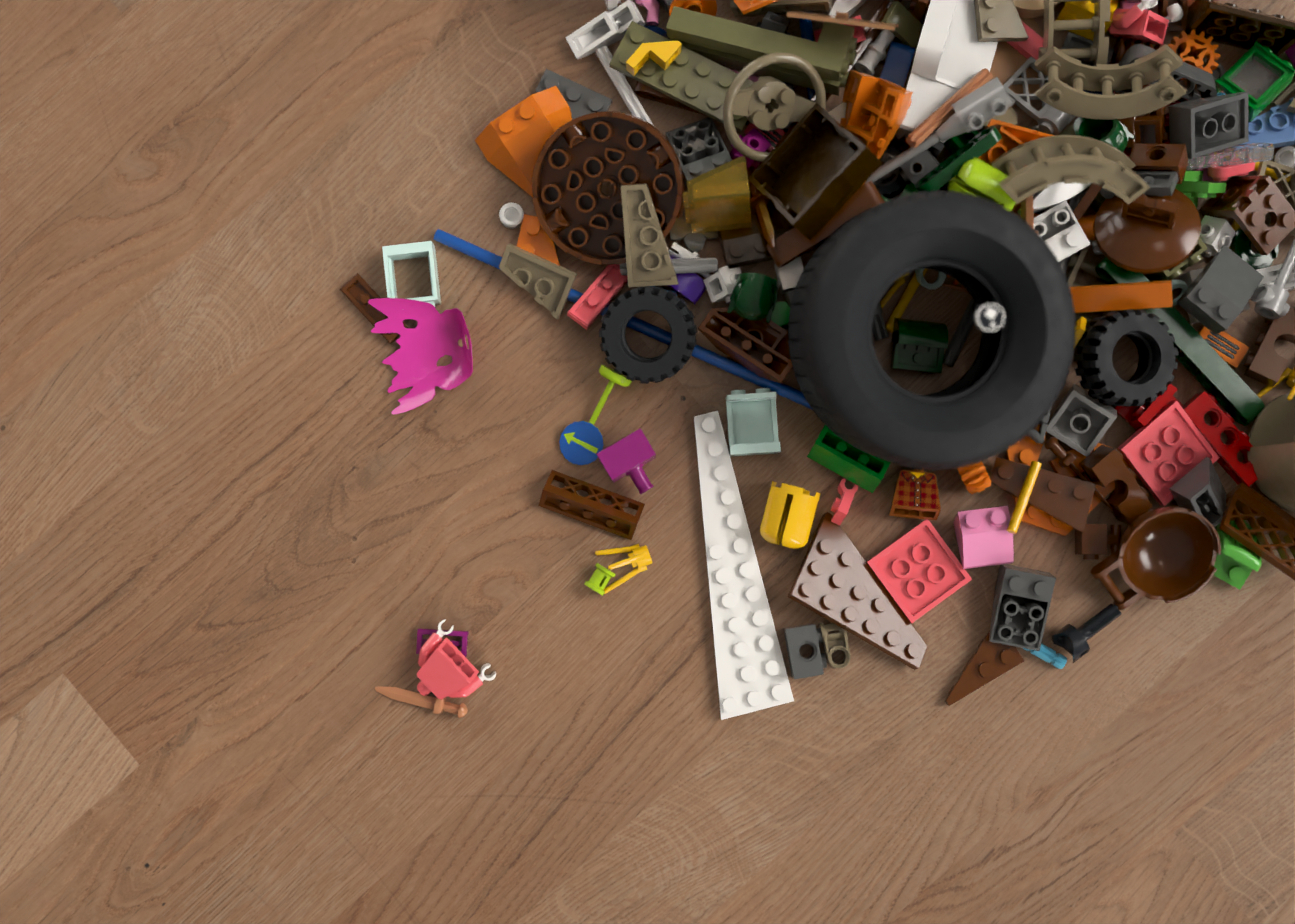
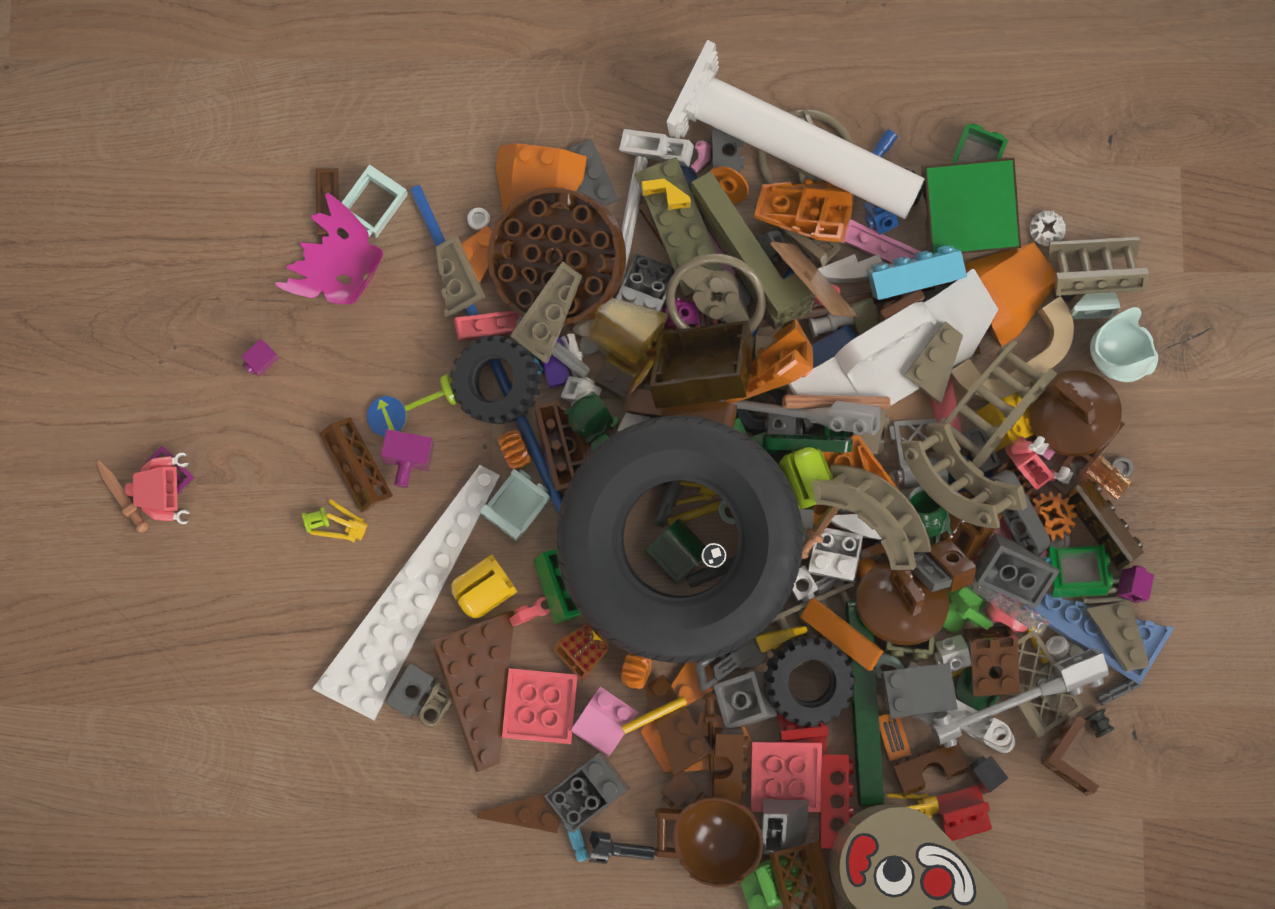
camera: 35 degrees right, 5 degrees down
none -> magenta brick [241,339,279,377]
none -> orange gear [498,429,531,469]

